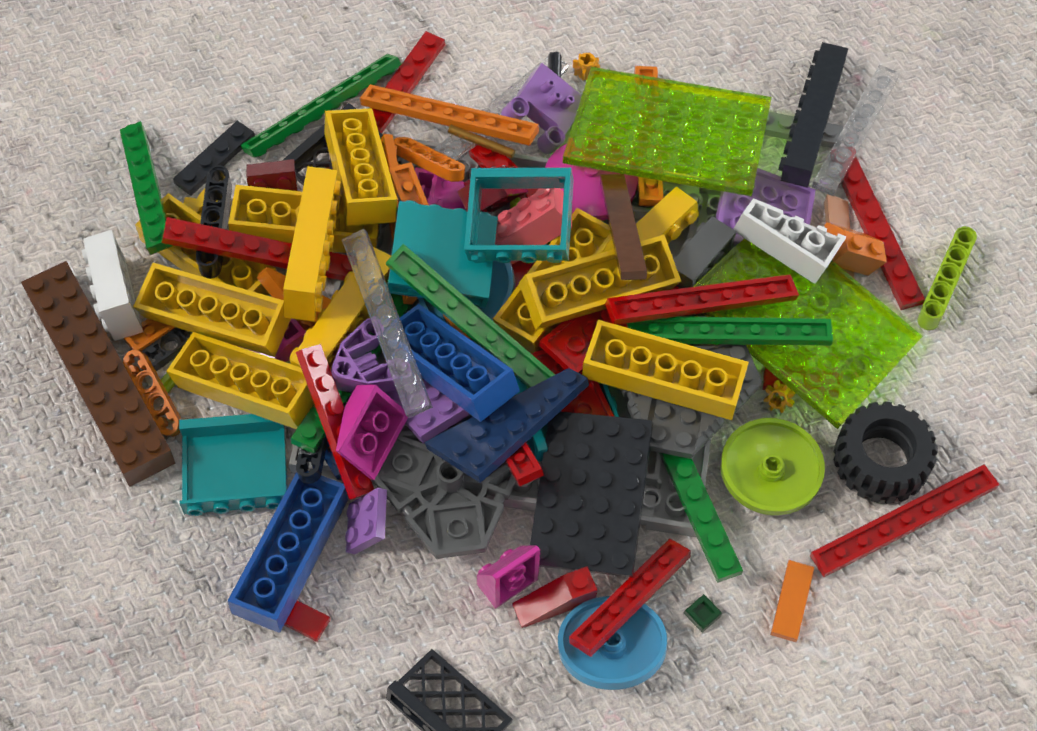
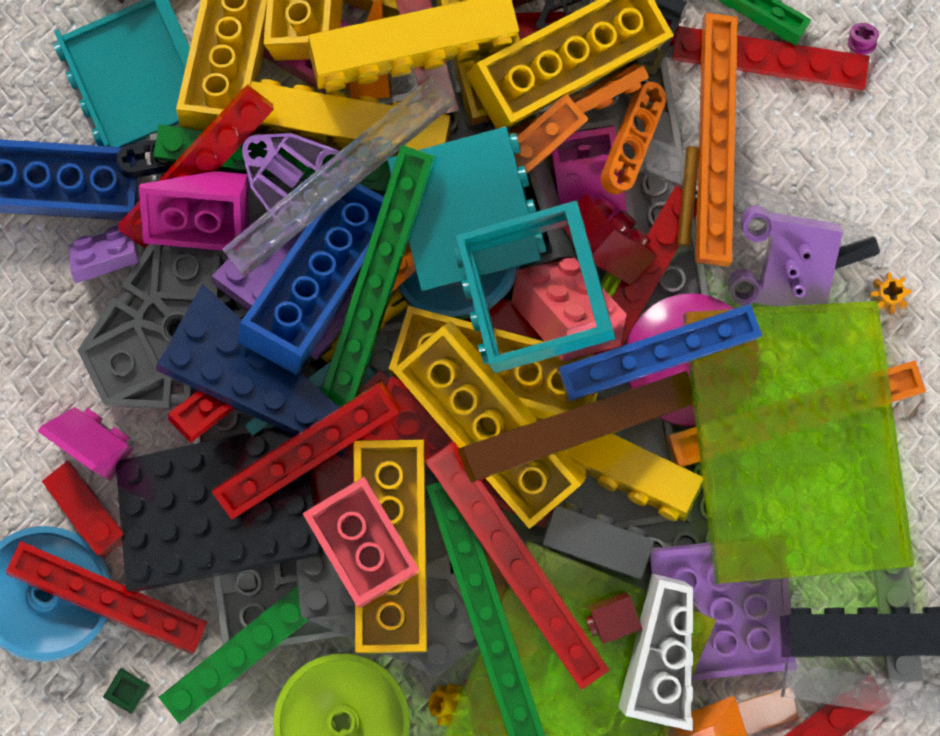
camera: 75 degrees right, 20 degrees up
none -> red plate [212,381,401,520]
none -> coral brick [302,477,420,608]
none -> blue plate [557,304,762,402]
none -> dark red brick [585,592,642,644]
none -> magenta bush [848,23,879,55]

